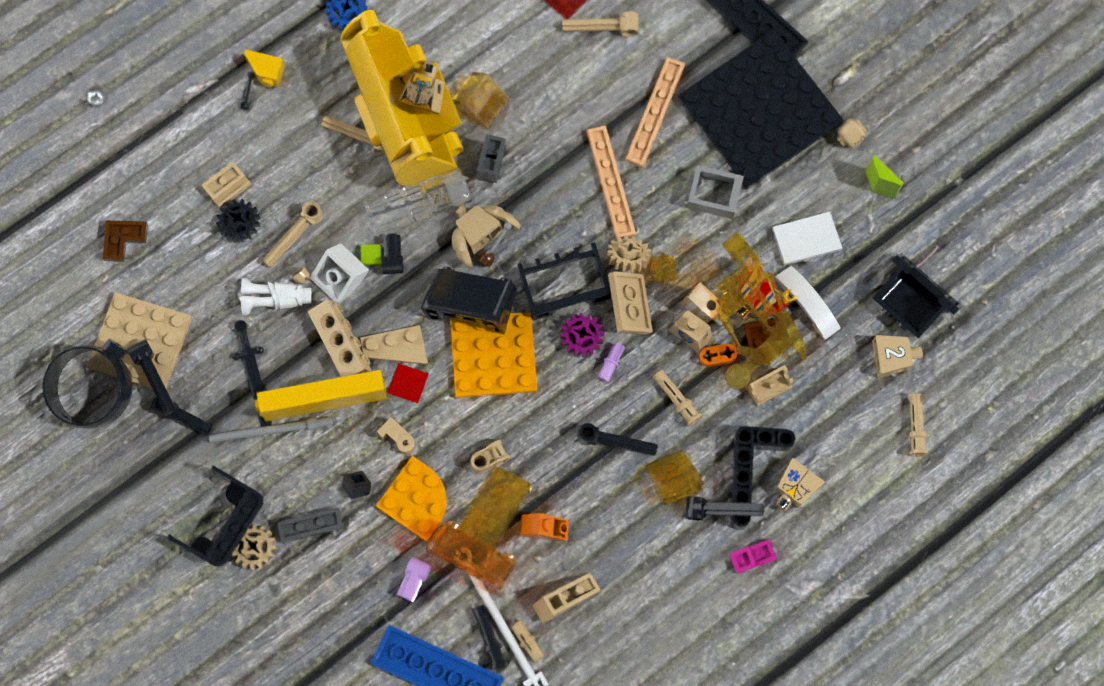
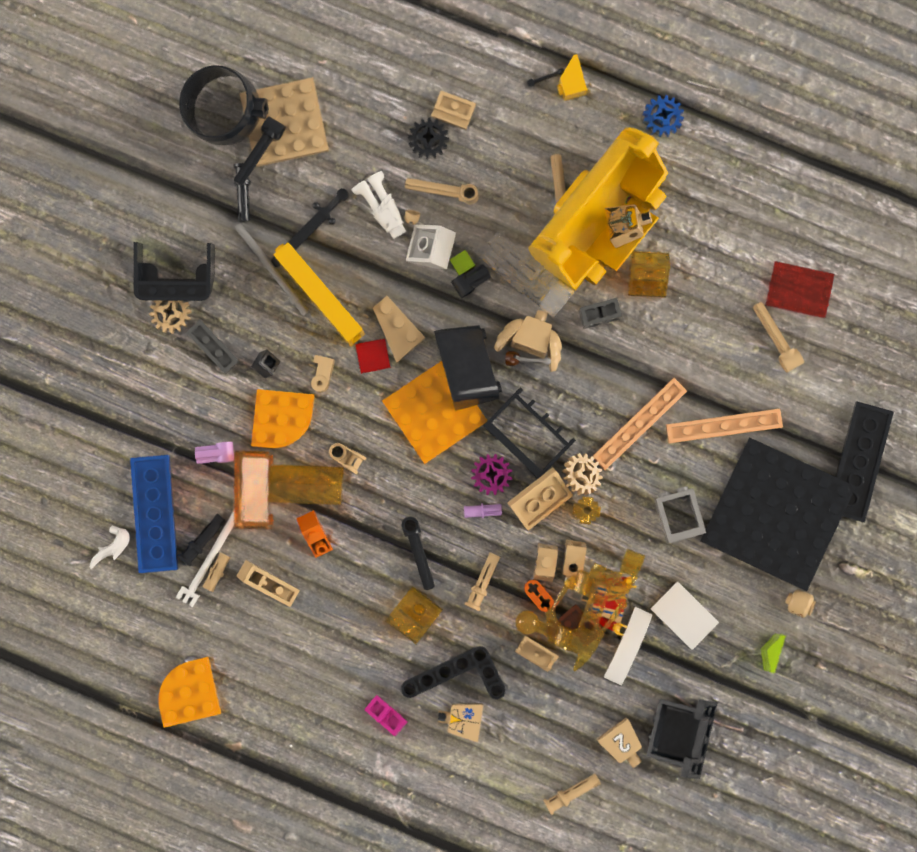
camera: 65 degrees right, 10 degrees up
reddish brown plate [102,220,148,262] -> none
tan brick [308,299,372,377] -> none
black axle [685,496,765,521] -> none

